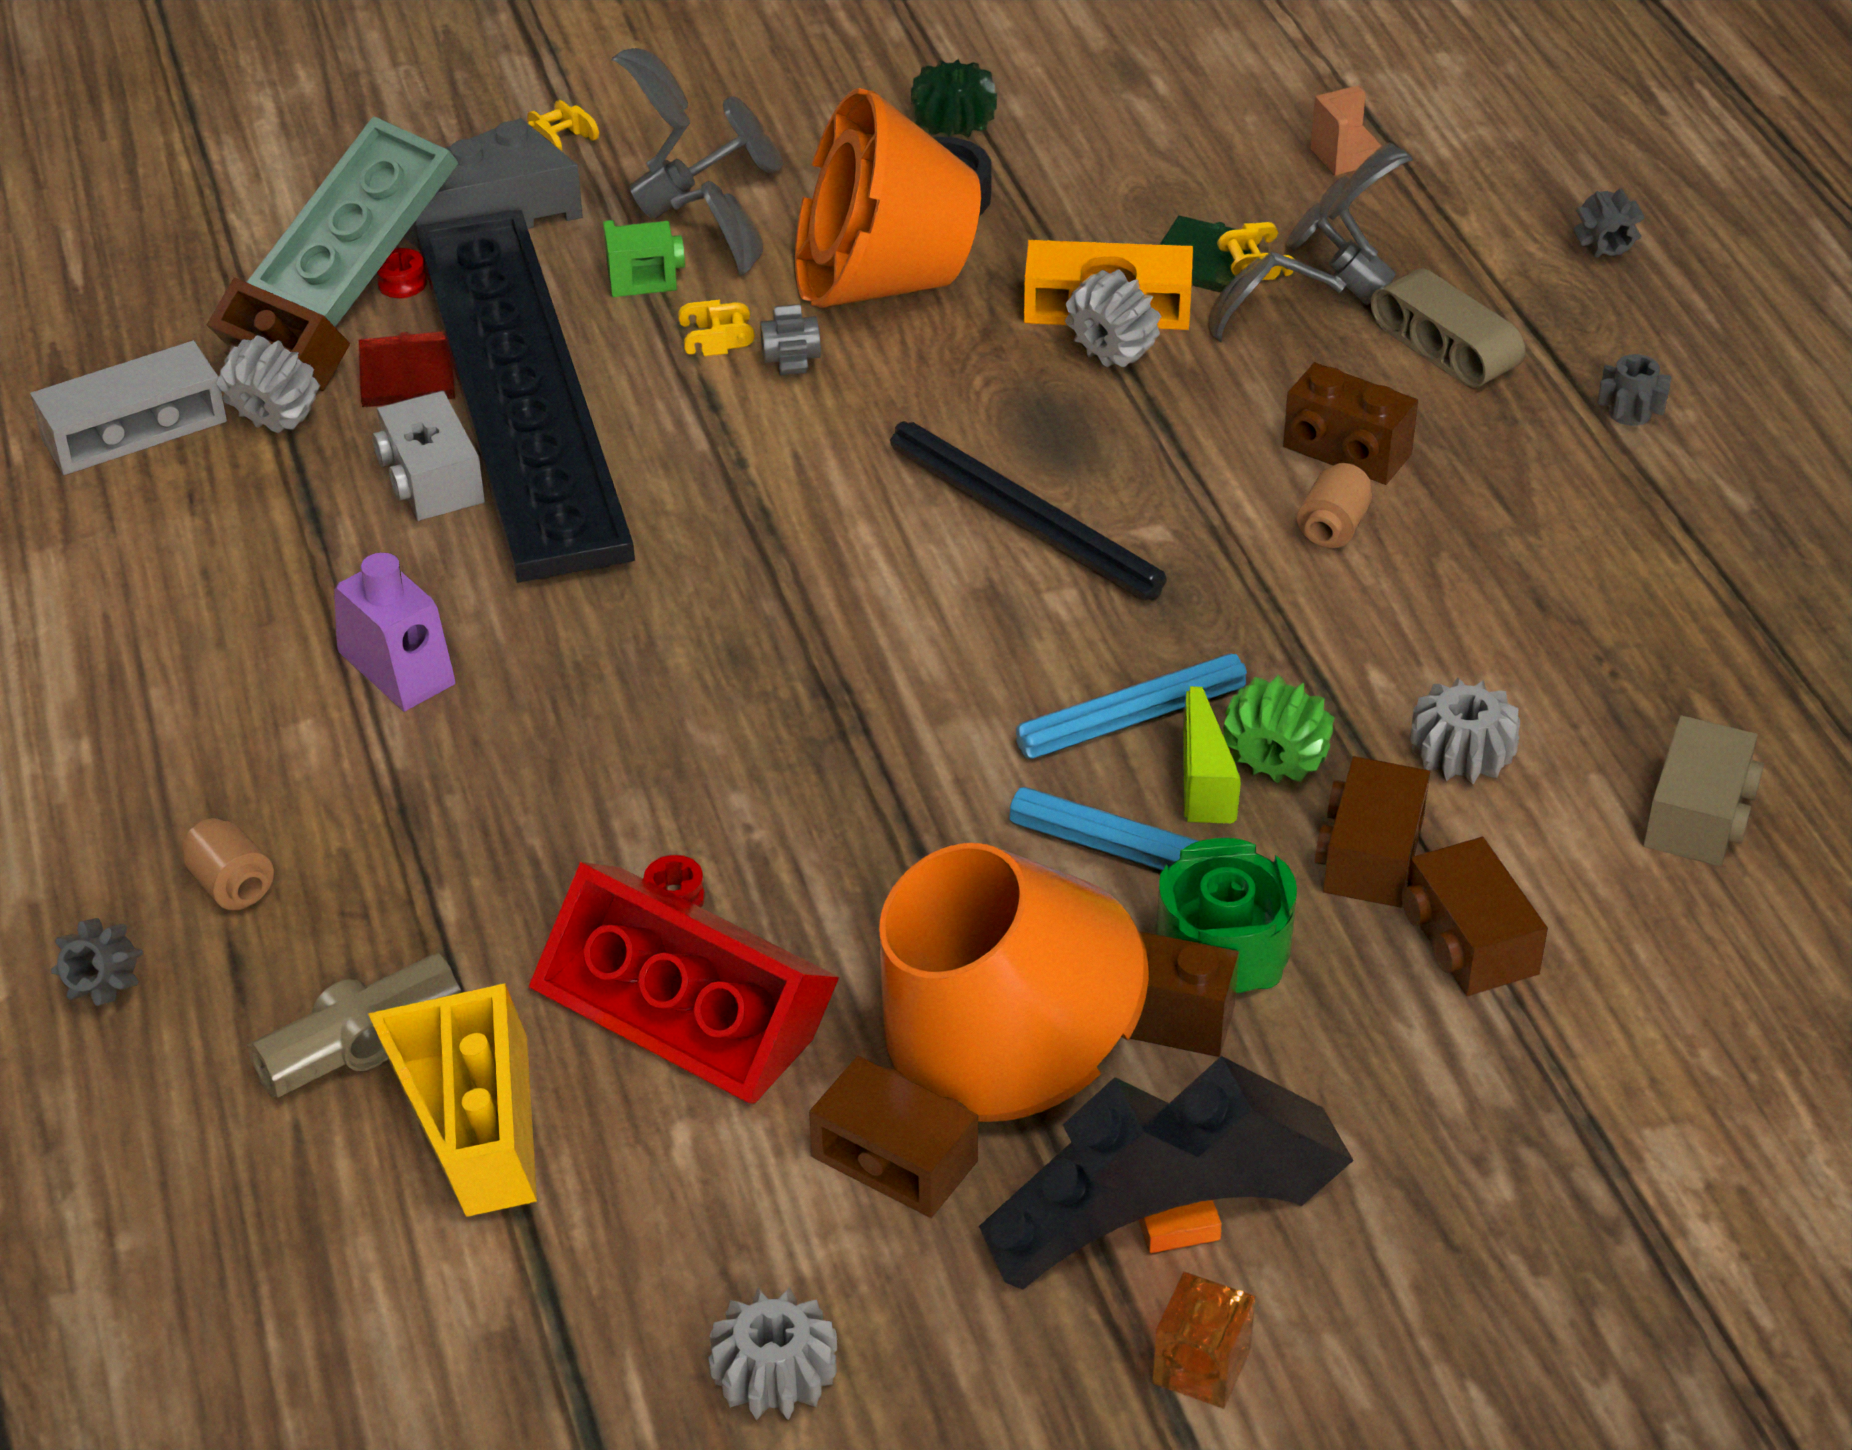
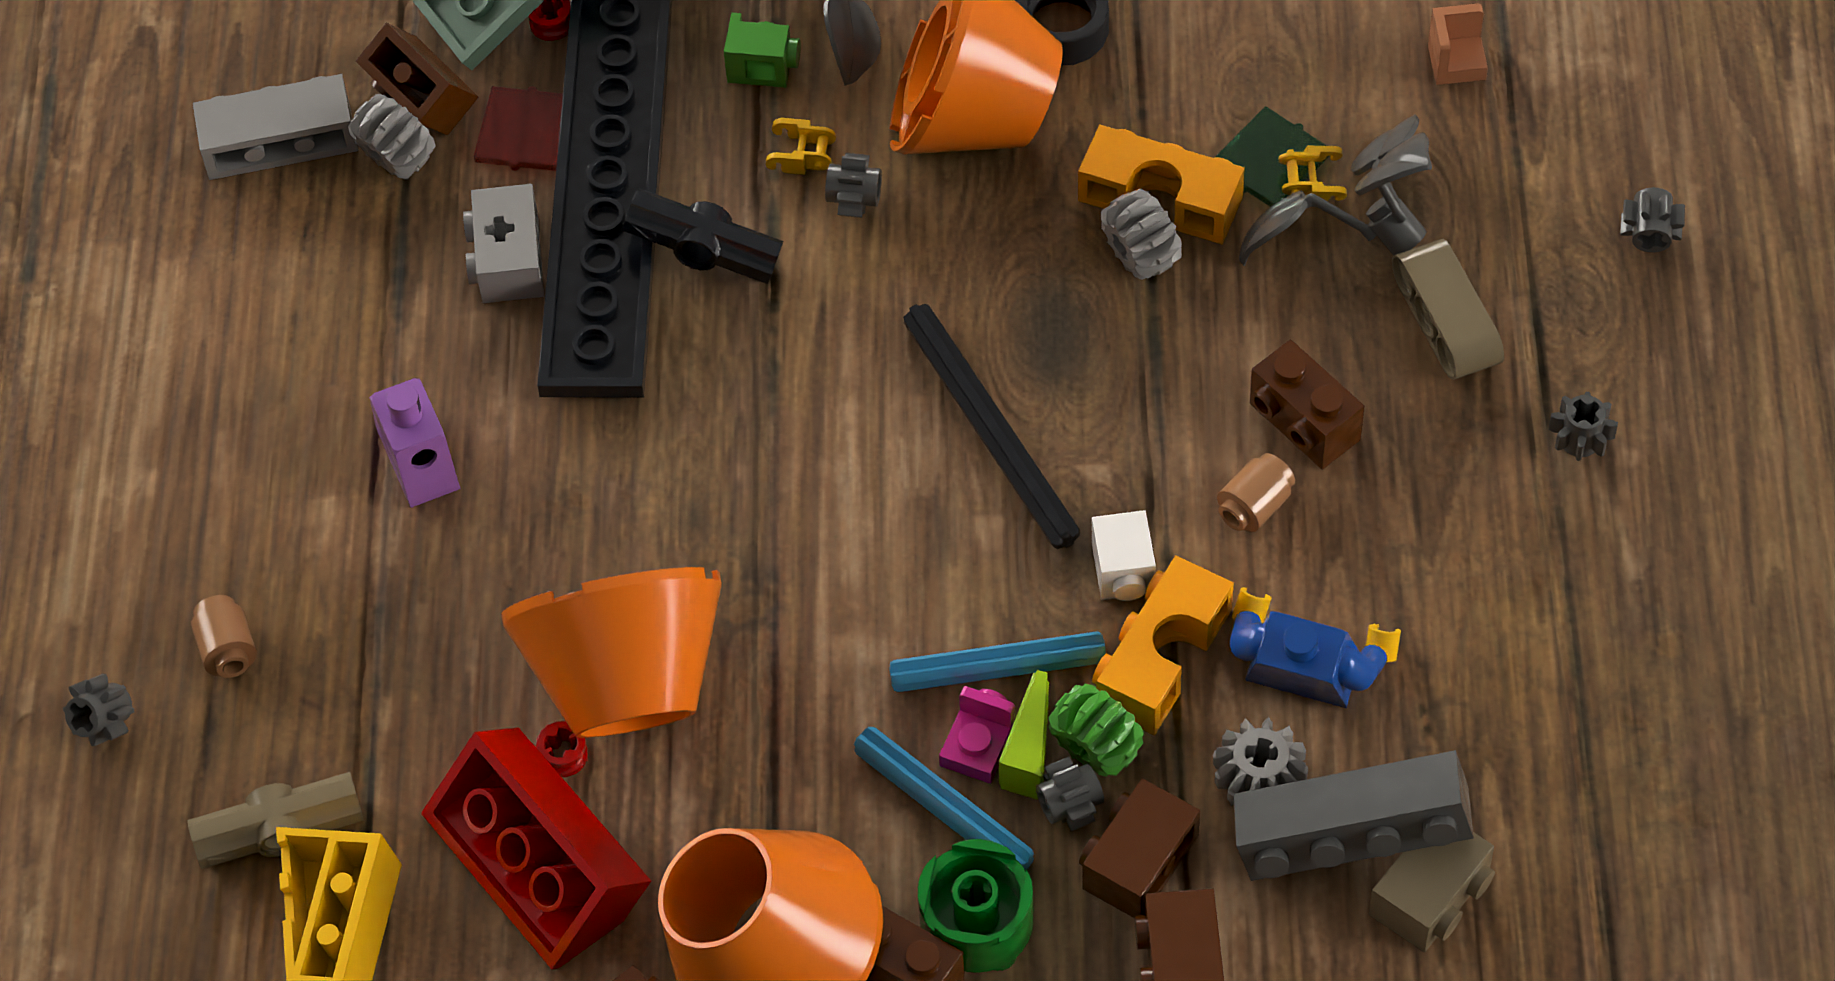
camera: 20 degrees right, 15 degrees up
none -> orange cone [501,567,722,738]
none -> black piece [622,188,784,284]
none -> dark pink bracket [939,686,1015,784]
none -> dark grey gear [1036,756,1104,831]
none -> white brick [1092,510,1156,601]
none -> light orange arch [1092,555,1234,736]
none -> blue torso [1230,587,1401,708]
none -> dark grey brick [1234,750,1474,881]

